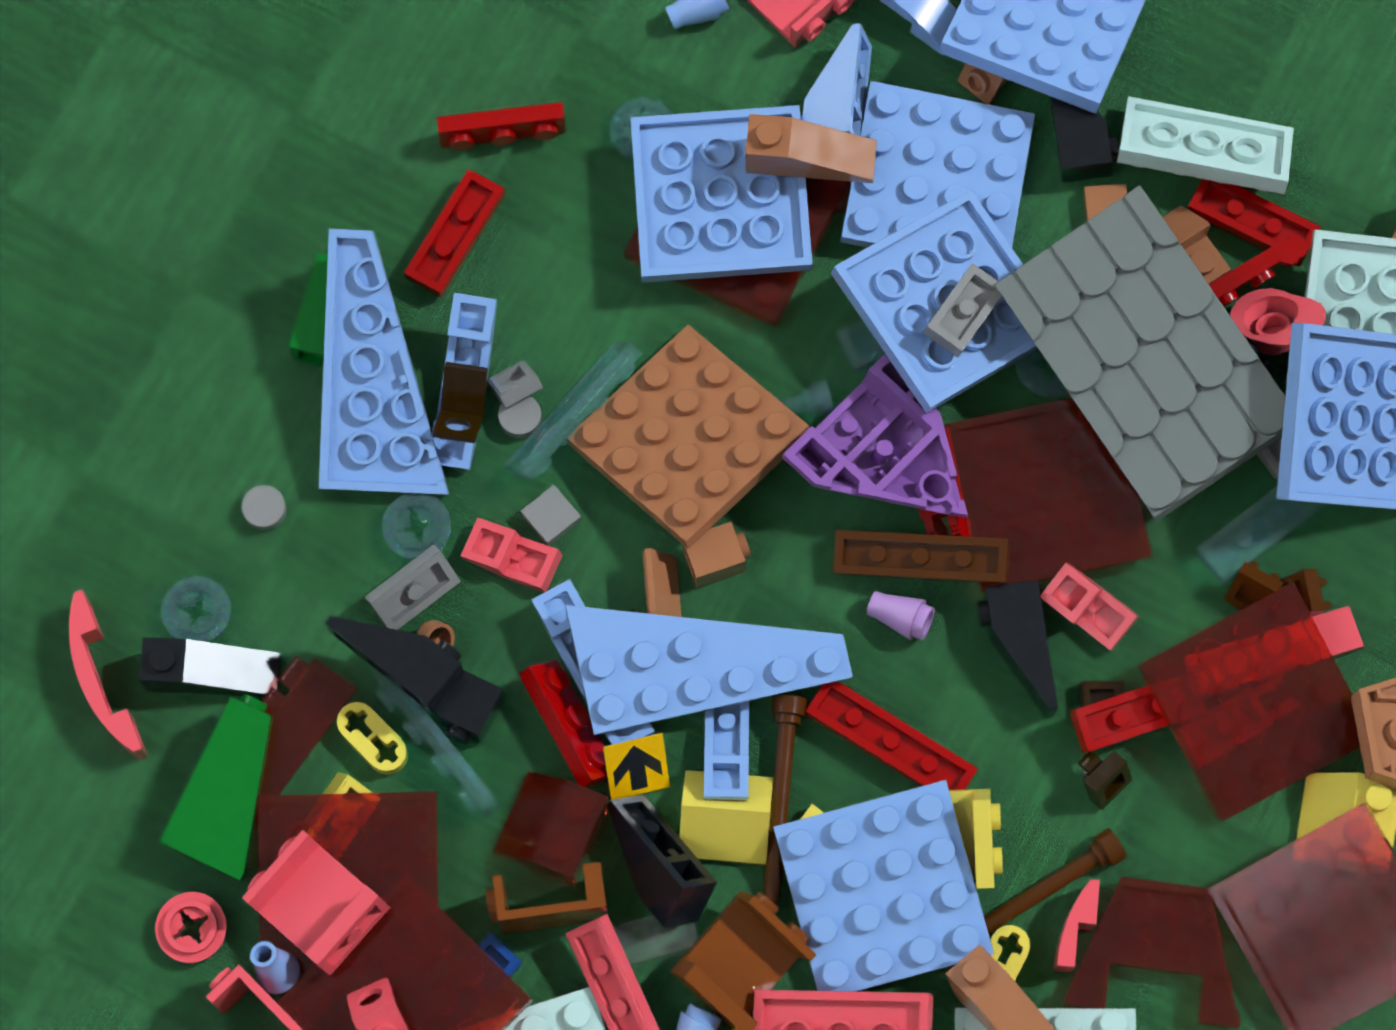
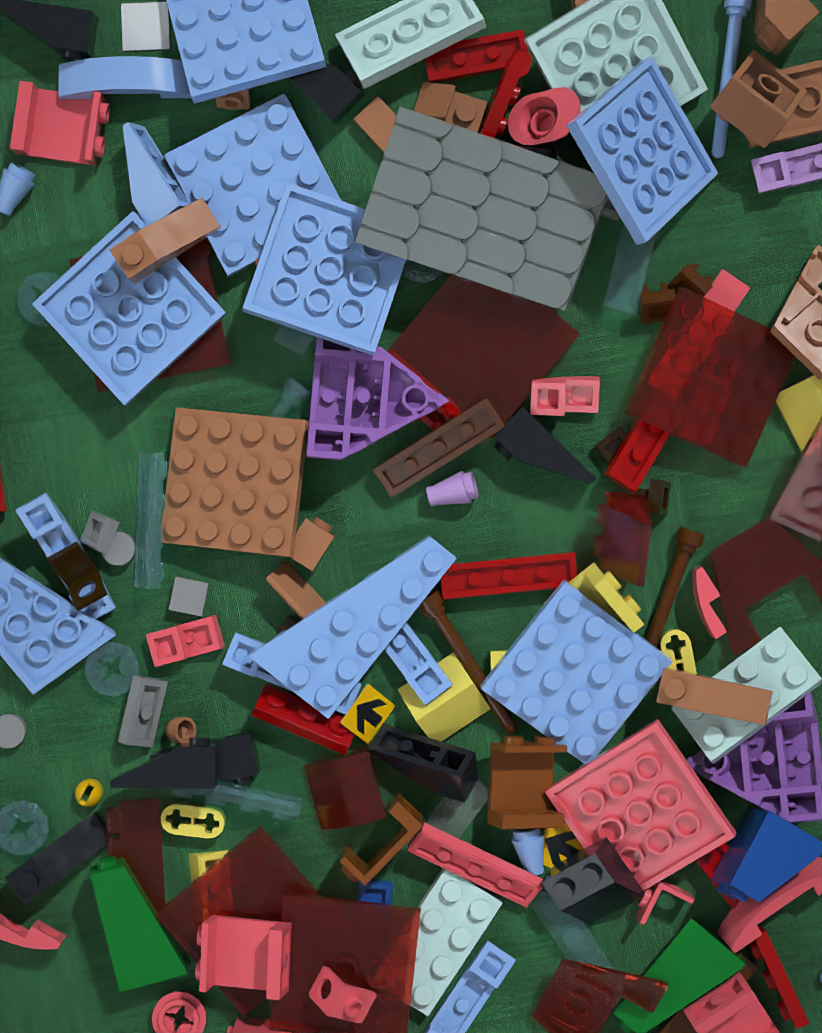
camera: 35 degrees left, 15 degrees up
light blue cone [250,941,300,994] -> none
light grey plate [923,263,1002,357] -> none
none -> yellow hinge [75,778,103,807]
none -> clear red slope [593,492,652,587]

